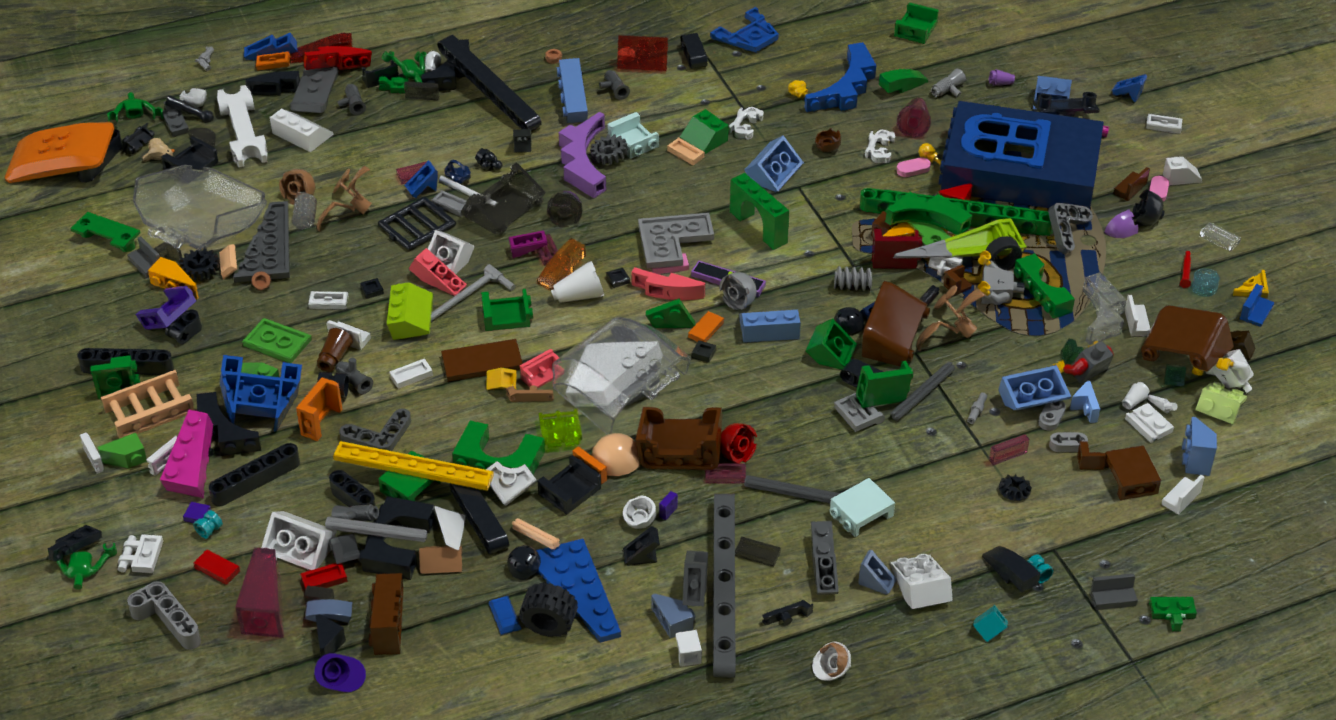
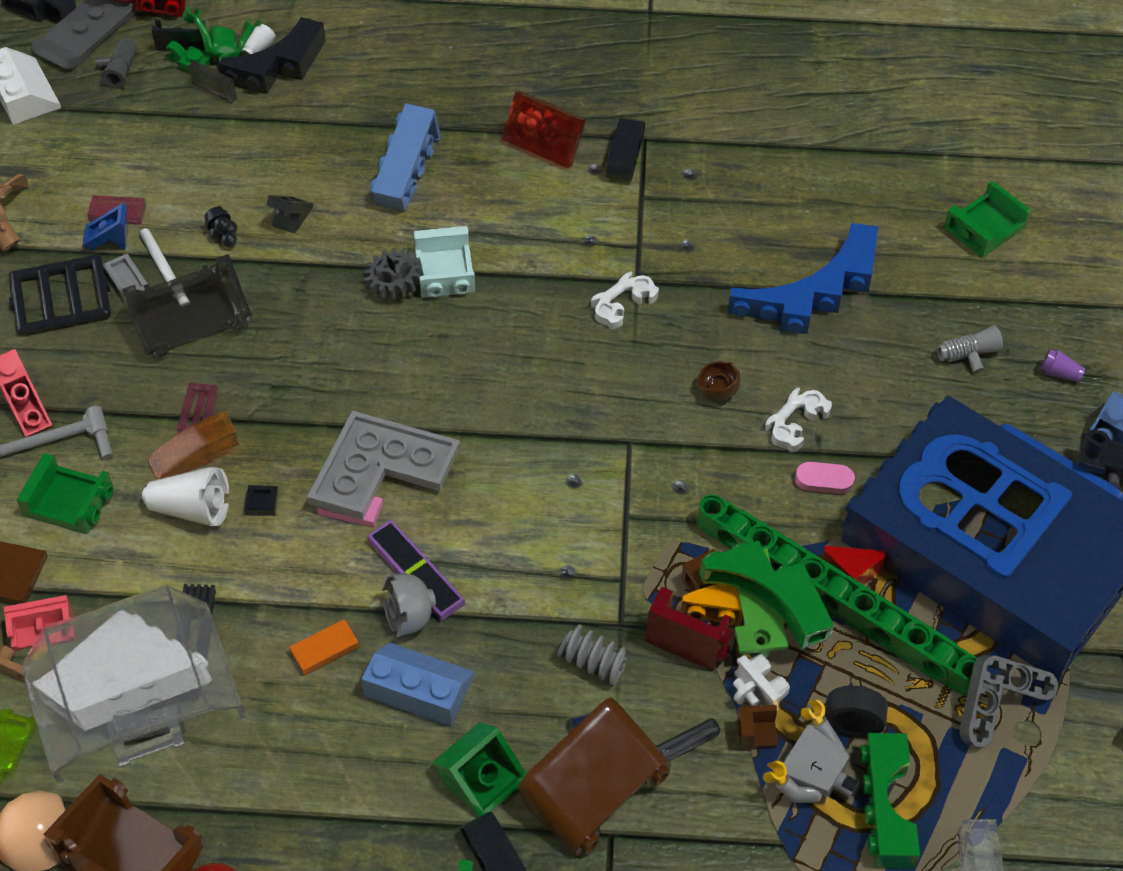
camera: 25 degrees right, 10 degrees up
white slope [428,230,475,274] -> none
black beam [437,35,542,131] -> none
dark blue piece [444,160,471,184] -> none
magenta slope [509,230,548,258] -> none
nougat tile [545,49,562,64] -> none
clear smoke cylinder [547,190,583,228] -> none
medium lavender arch [559,112,606,198] -> none
dark grey piece [599,70,630,100] -> none
coral slope [631,267,705,300] -> none
green wing [646,299,695,328] -> none
light nougat tile [667,138,705,165] -> none
green slope [680,109,729,154] -> none
pearl dark grey tile [692,341,716,363] -> none
blue wing [710,7,779,52] -> none
green arch [730,173,789,250] -> none
medium blue slope [744,135,804,192] -> none
yellow piece [788,80,808,99] -> none
black helmet [834,307,864,334] -> none
green slope [879,69,929,93] -> none
lime plate [893,218,1027,258] -> none
clear pink cone [897,97,931,138] -> none
medium nougat plant [916,285,985,351] -> none
yellow piece [918,143,941,165] -> none
medium lavender brick [1104,210,1138,238] -> none

